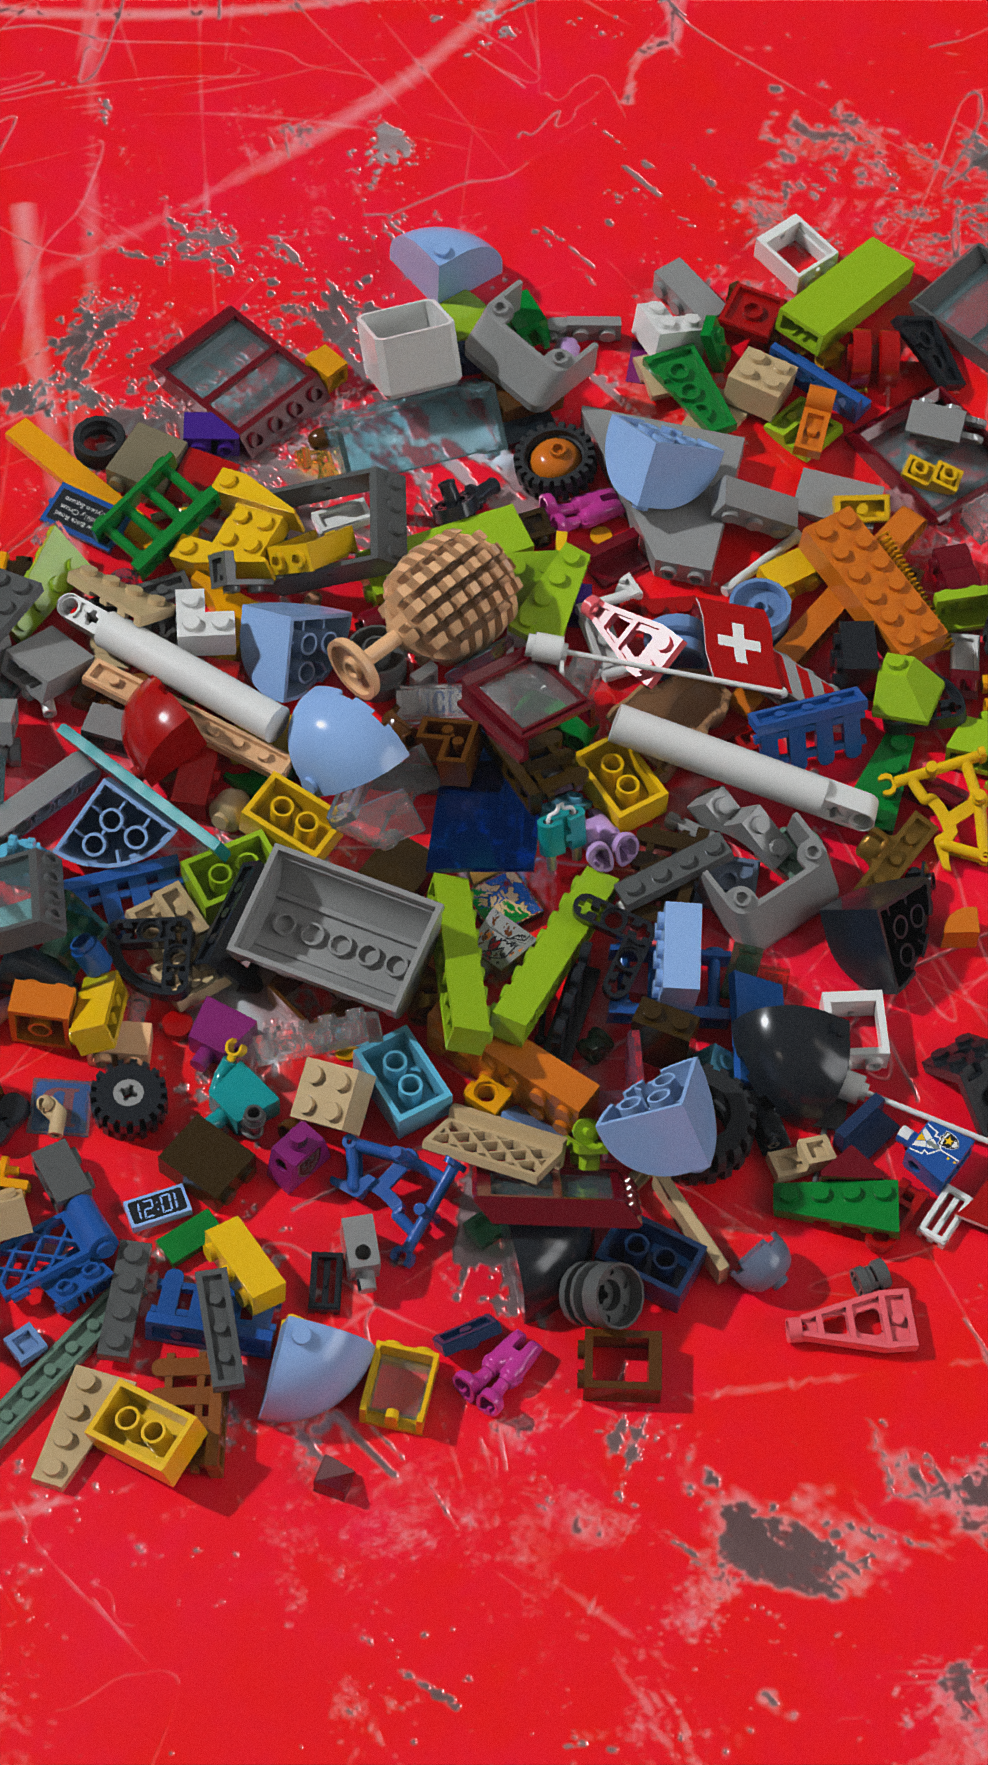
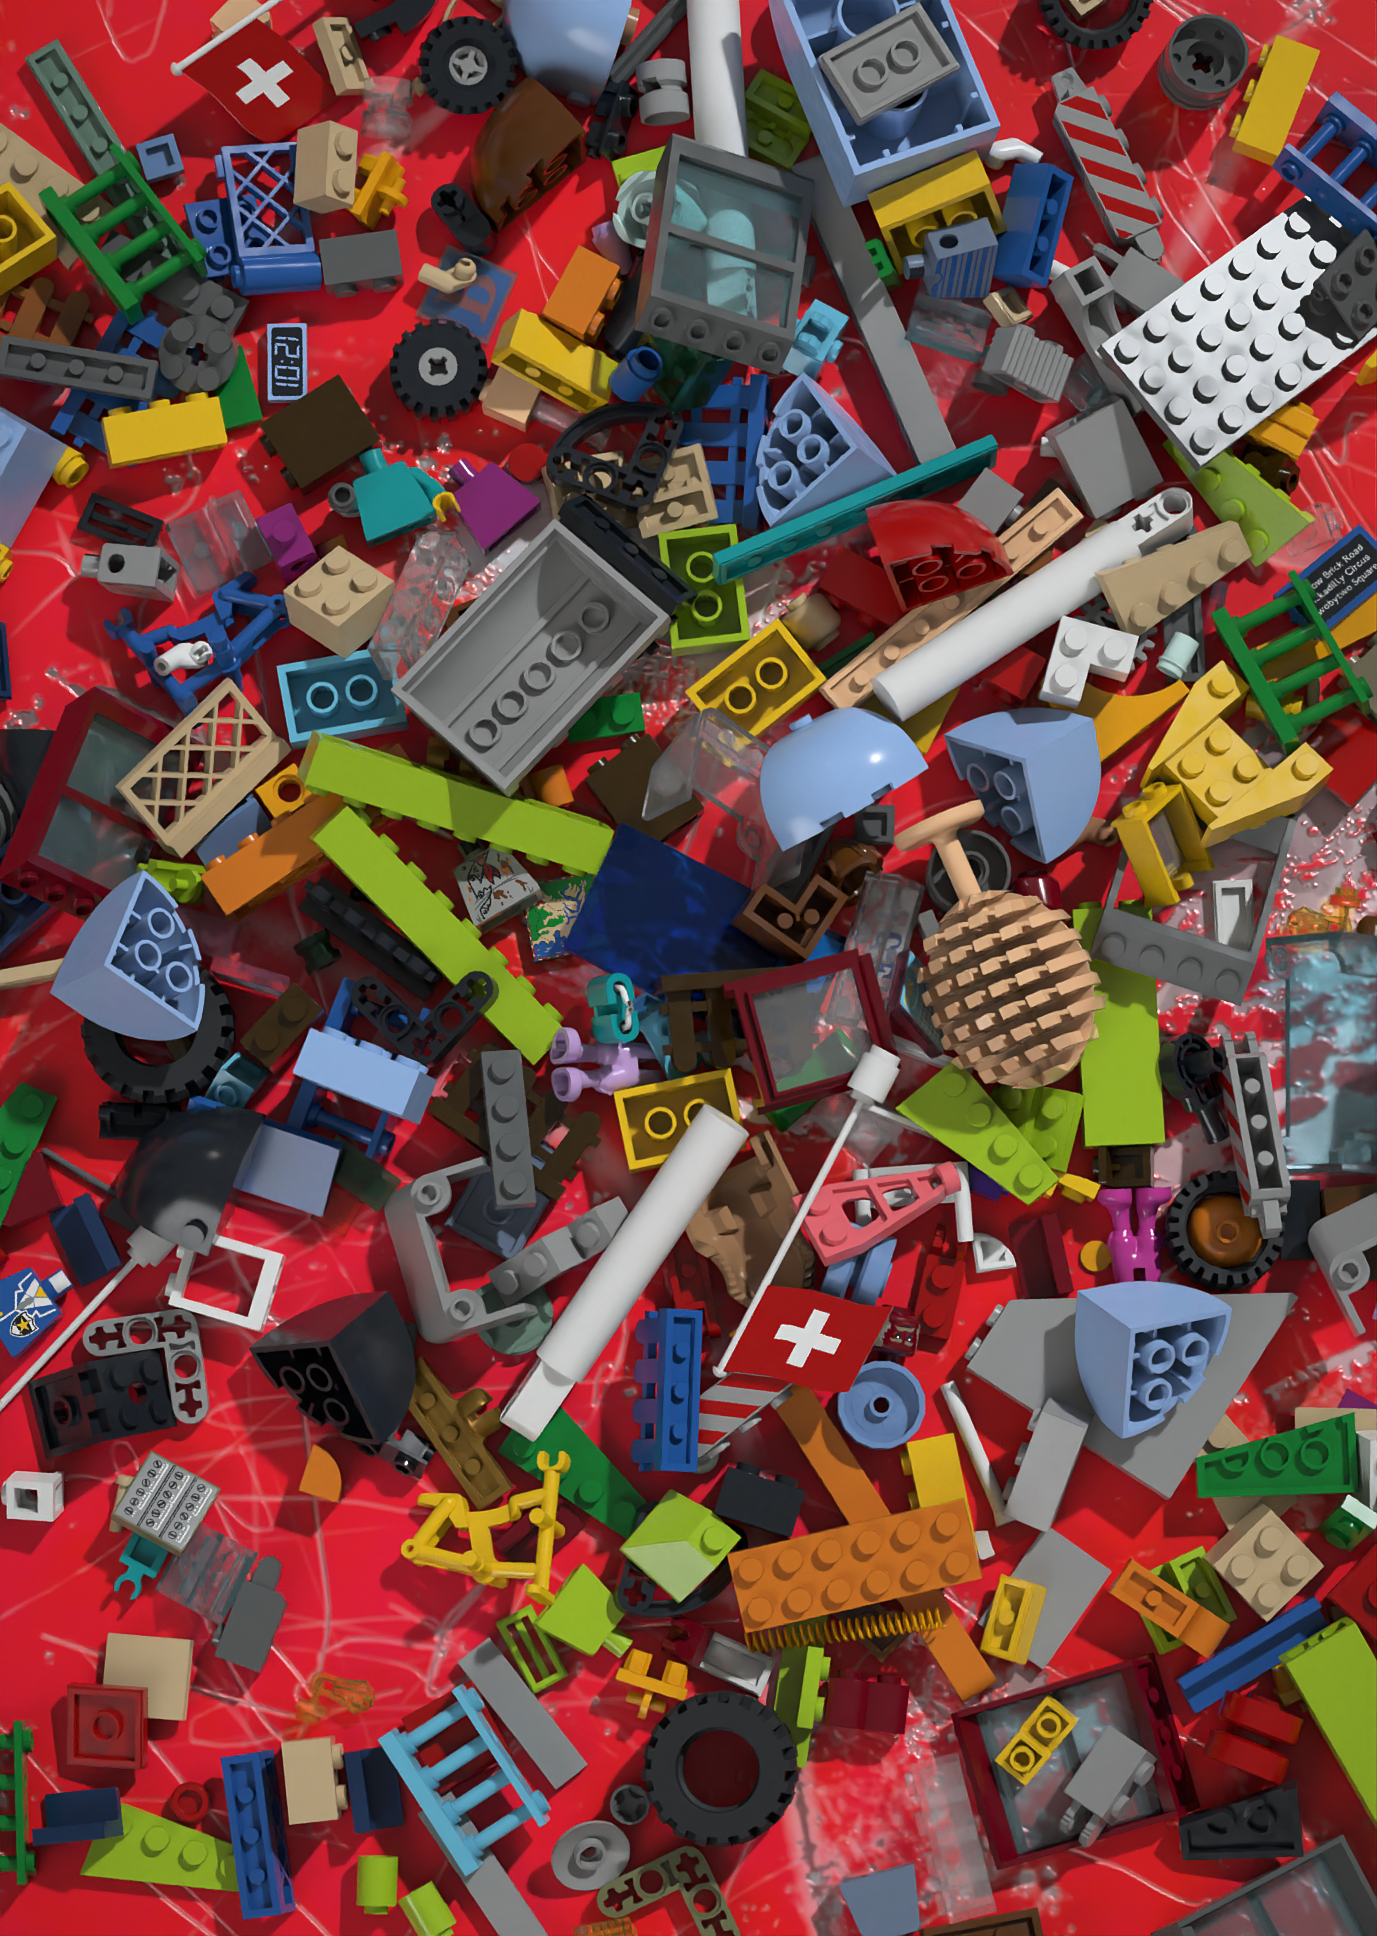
camera: 110 degrees right, 25 degrees up
dark grey bracket [208,550,274,594] -> none
light grey axle [664,811,716,837] -> none
tan slope [765,1134,837,1183] -> none
none -> green fence [38,143,208,326]
none -> light grey beam [83,1309,210,1424]
none -> white arm [154,641,213,676]
none -> dark grey plate [158,315,239,394]
none -> clear light blue slope [165,490,274,596]
none -> light aqua piece [1156,632,1199,680]
none -> light grey hinge [1219,1031,1291,1239]

